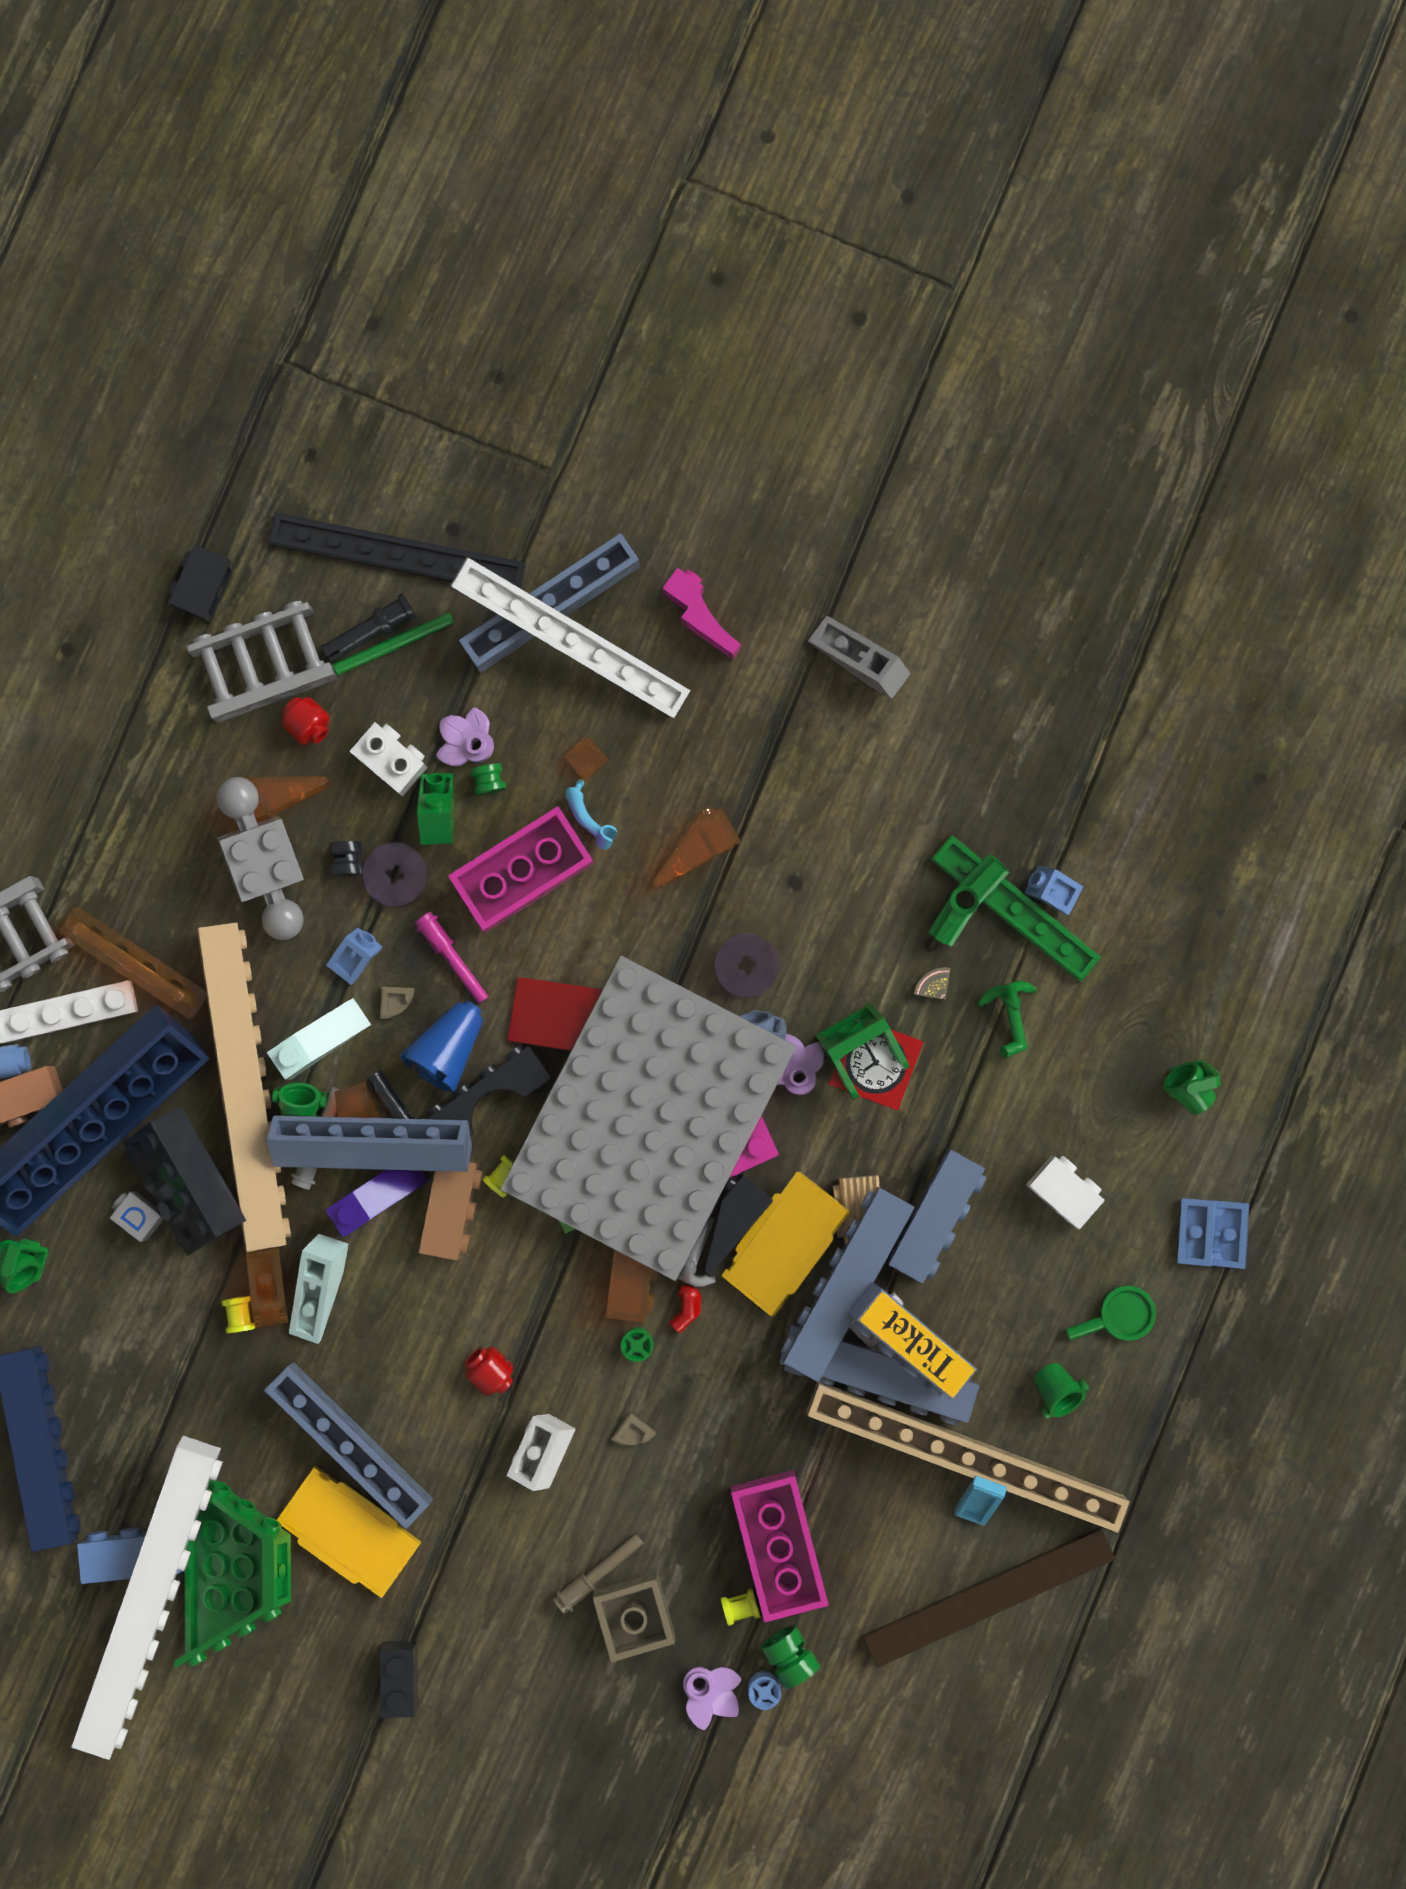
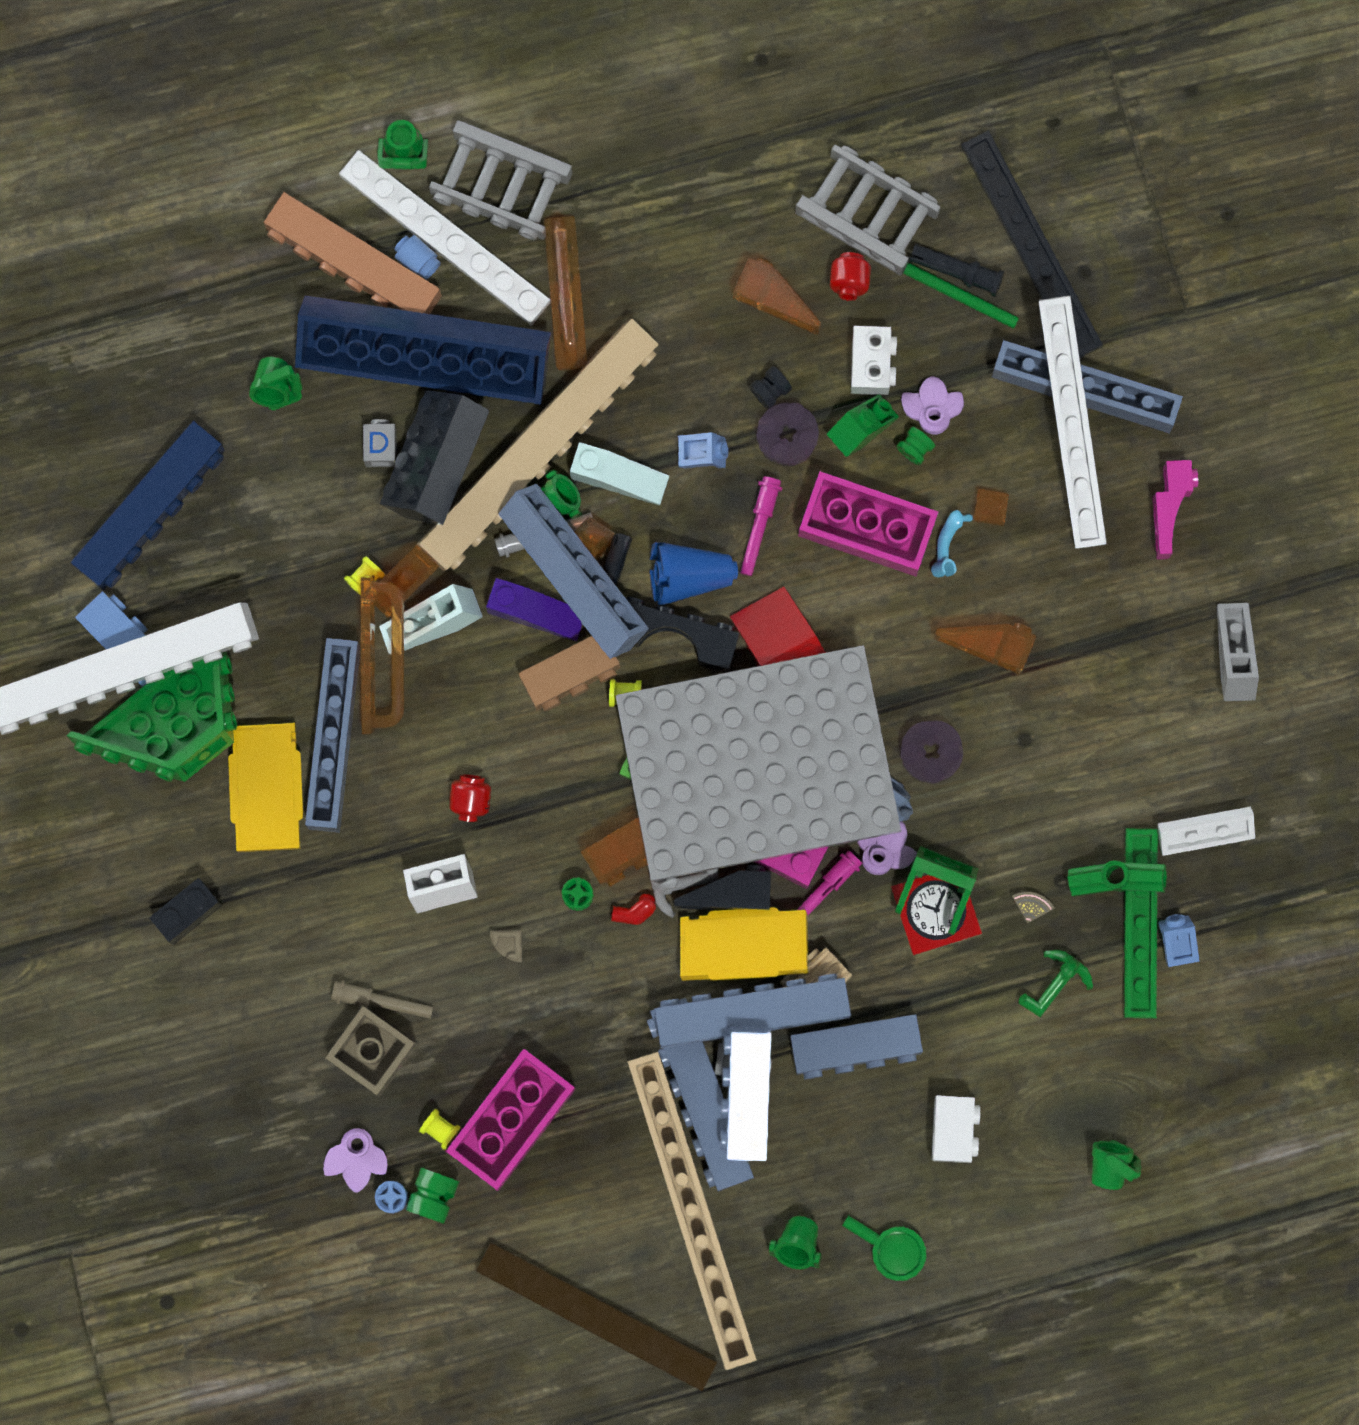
camera: 55 degrees right, 5 degrees down
black brick [168,544,236,624] -> none
light grey brick [216,777,304,940] -> none
dark tan tile [380,987,415,1019] -> none
medium azure tile [954,1476,1007,1526] -> none
medium blue slope [1177,1198,1250,1269] -> none
none -> clear orange piece [361,575,404,734]
none -> dark pink pin [797,851,862,917]
none -> white plate [1158,807,1255,856]

